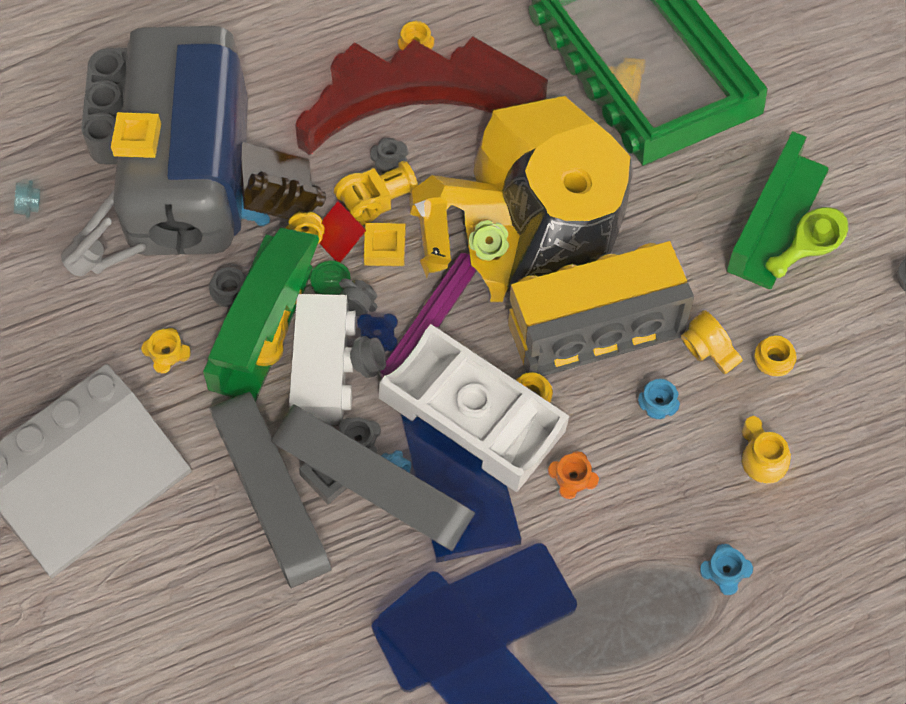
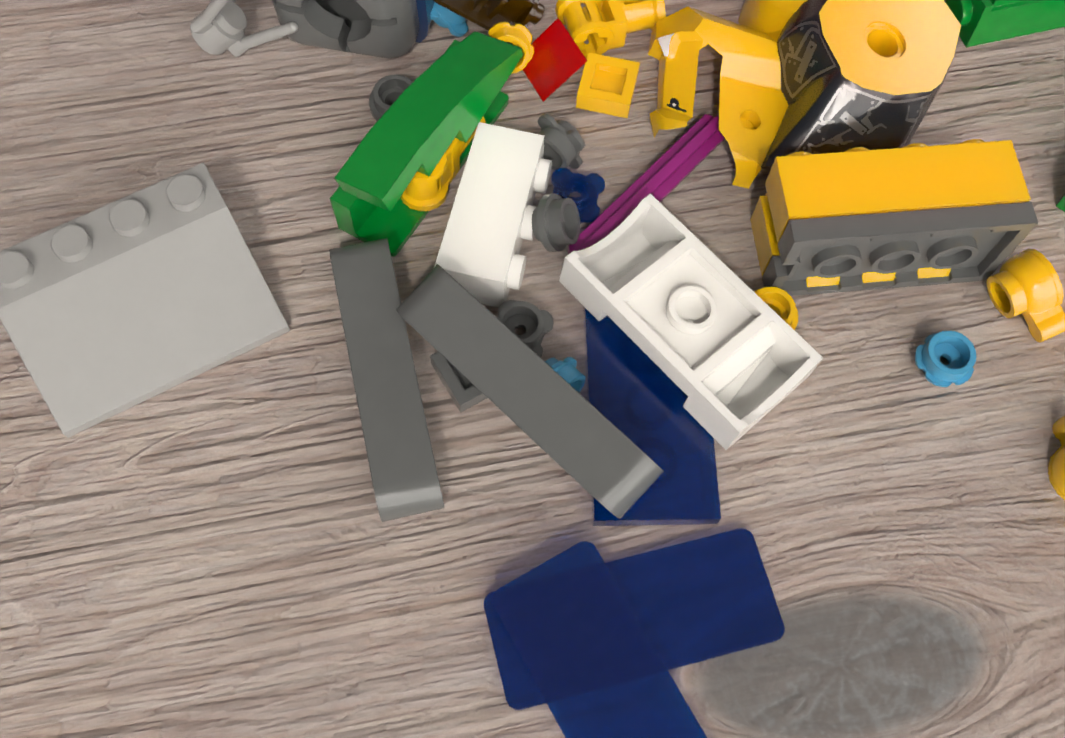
camera: 10 degrees right, 5 degrees up
yellow plate [141,328,191,373] -> none
green piece [310,261,351,295] -> none
lime plate [469,220,509,261] -> none
orange plate [548,452,599,499] -> none
dark azure plate [700,544,753,595] -> none

